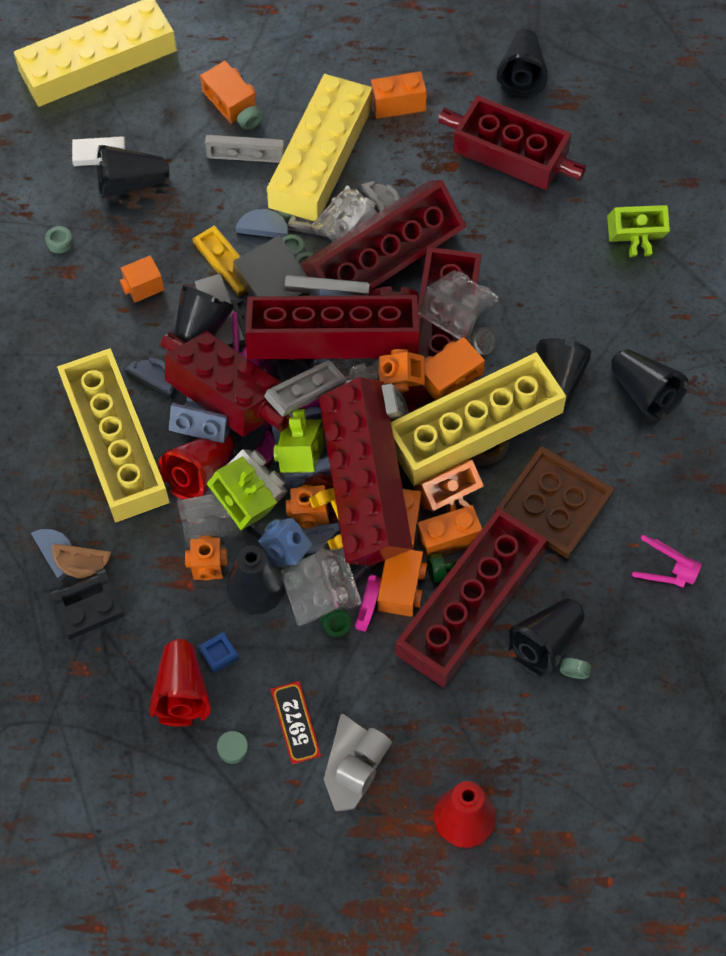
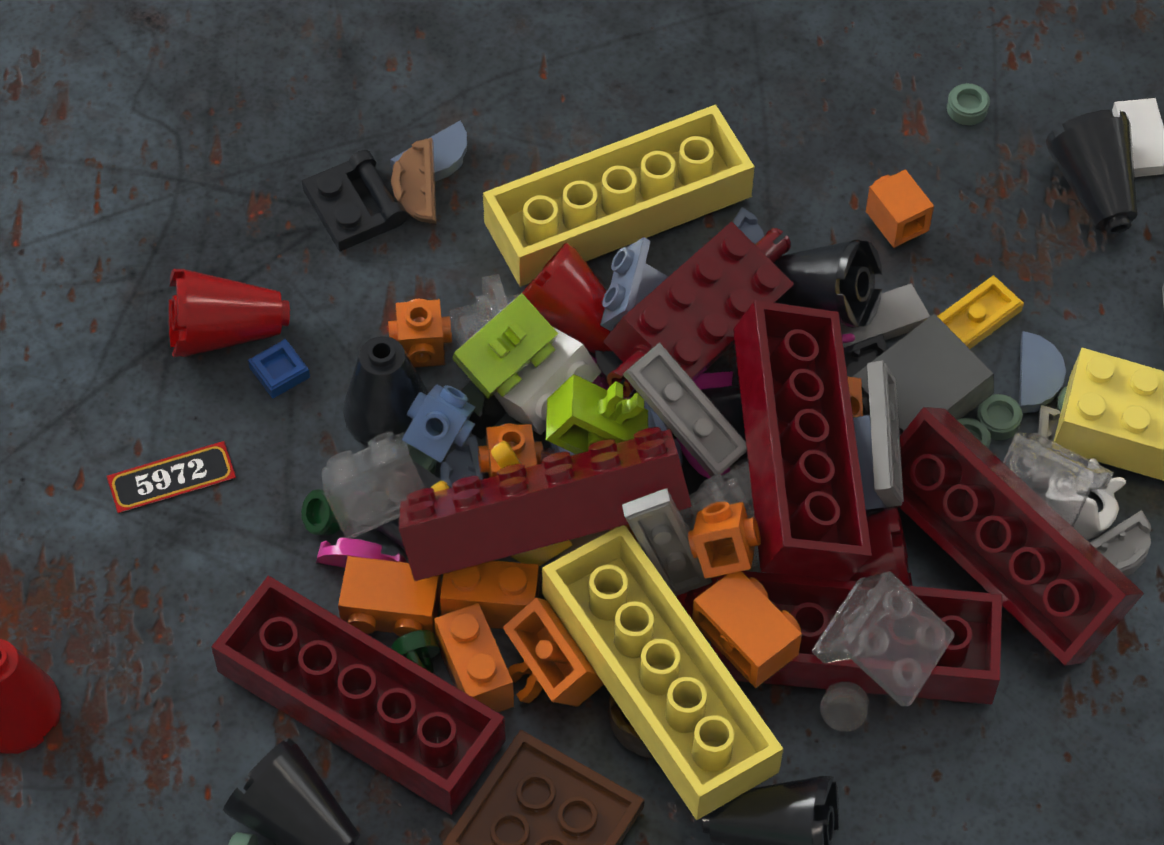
camera: 85 degrees right, 5 degrees down
sand green tile [217,731,248,764] -> none
light grey panel [323,714,392,812] -> none

